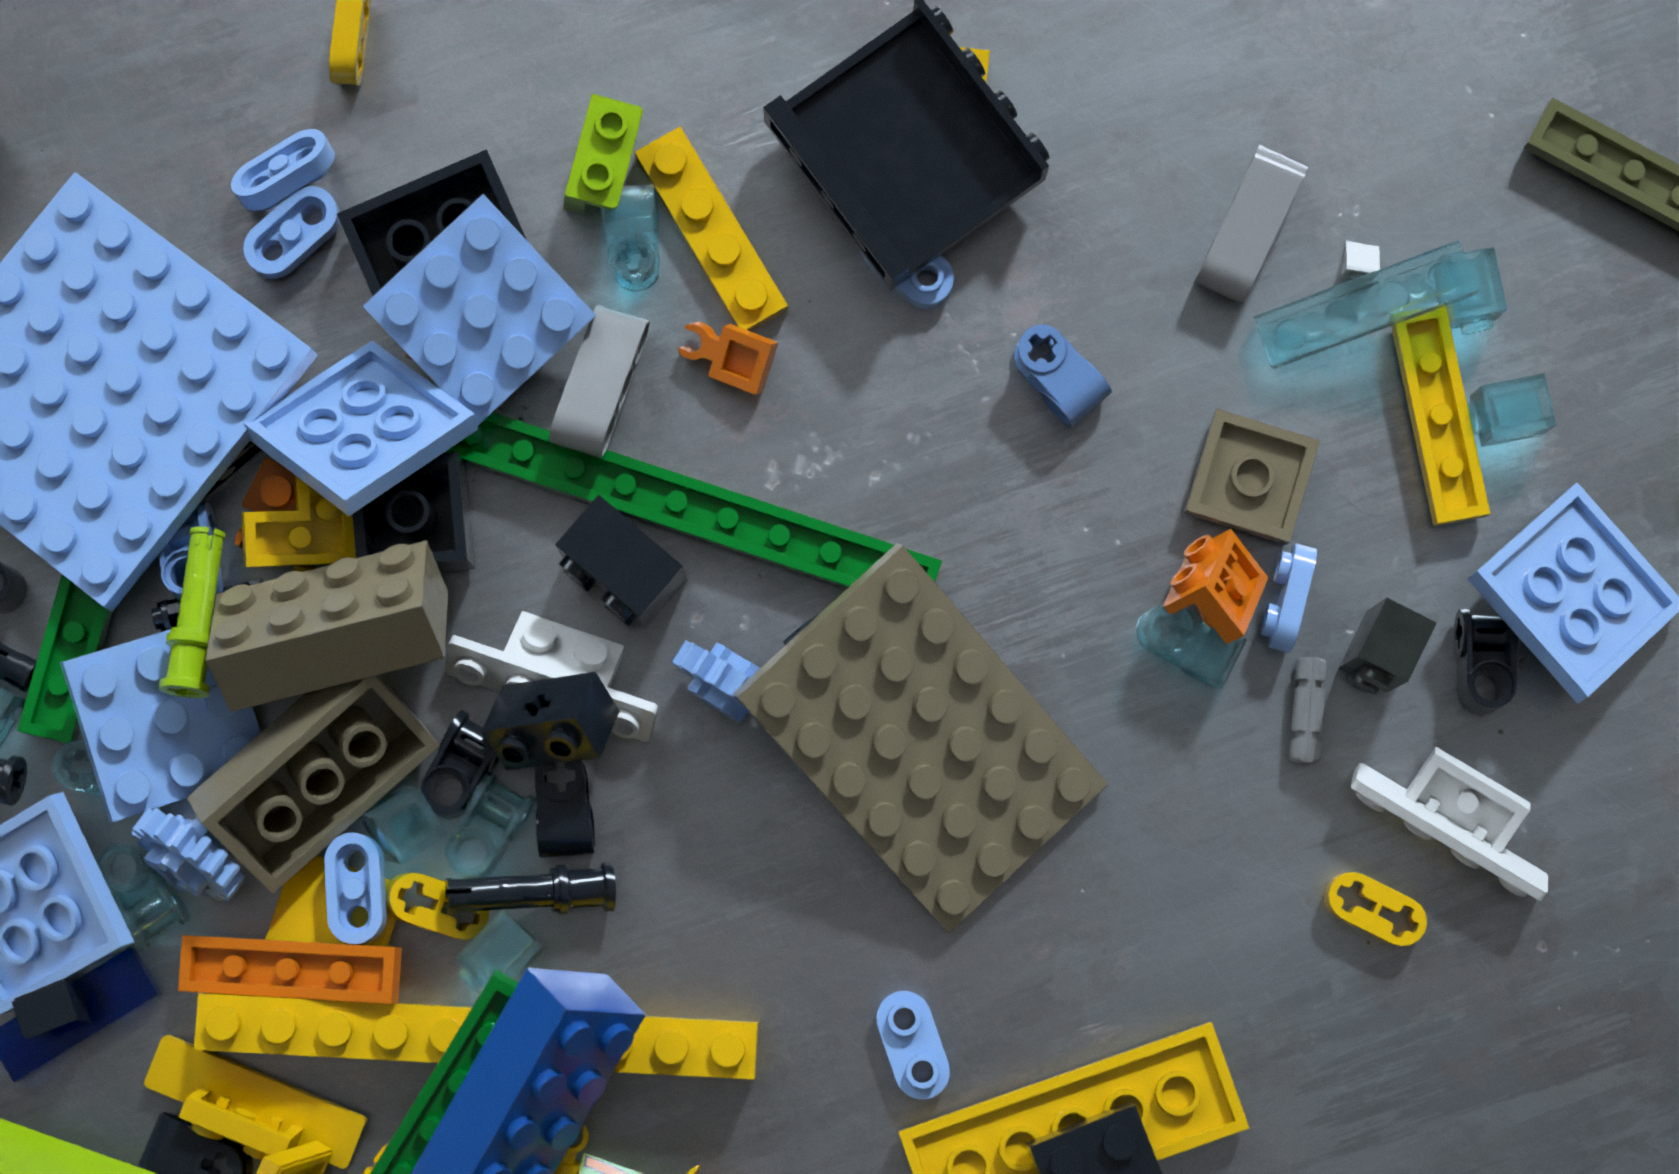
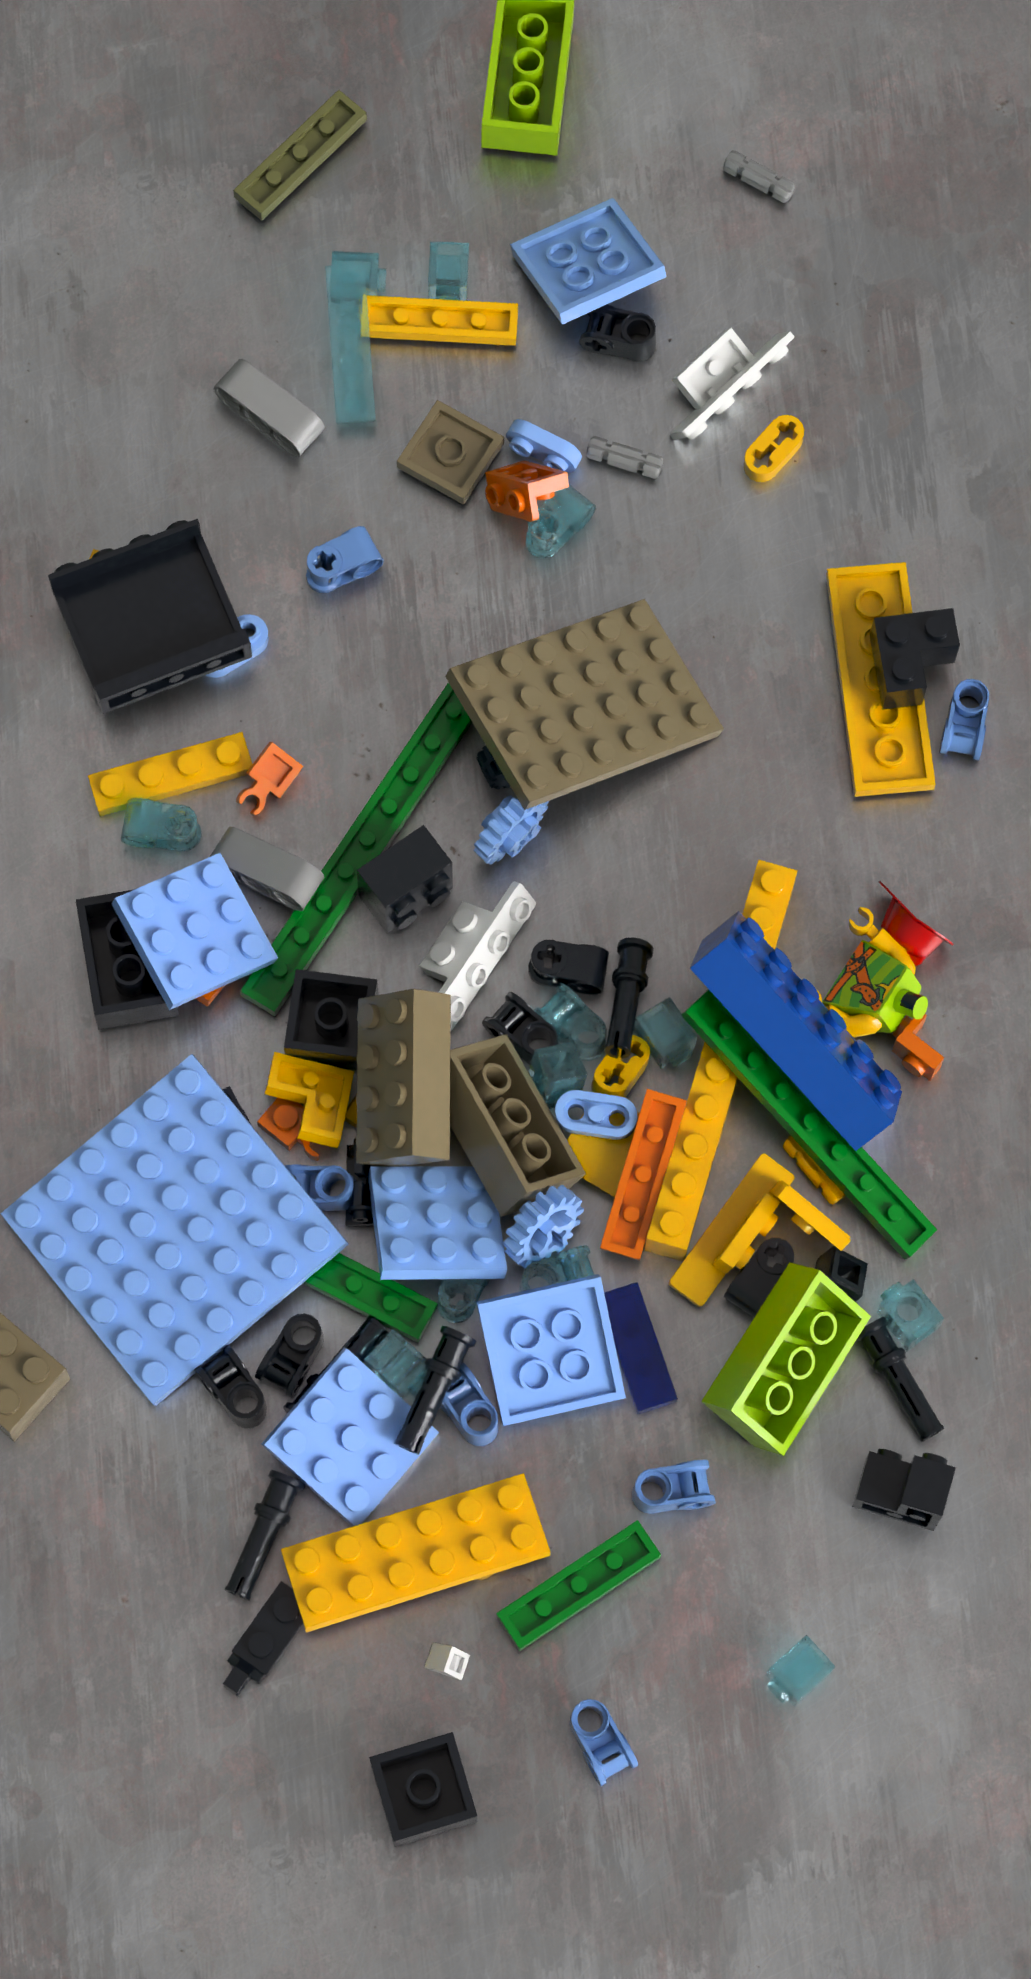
camera: 75 degrees left, 10 degrees down
black slope [12,979,92,1038] -> none
lime pin [159,526,226,698] -> none
light blue plate [231,129,335,211] -> none
light blue plate [243,186,340,279] -> none
light blue plate [244,341,478,516] -> none
black brick [481,672,620,770] -> none
lime bracket [563,93,643,215] -> none
light blue plate [876,991,950,1099] -> none
pearl dark grey brick [1339,597,1437,695] -> none
white piece [1341,241,1380,282] -> none

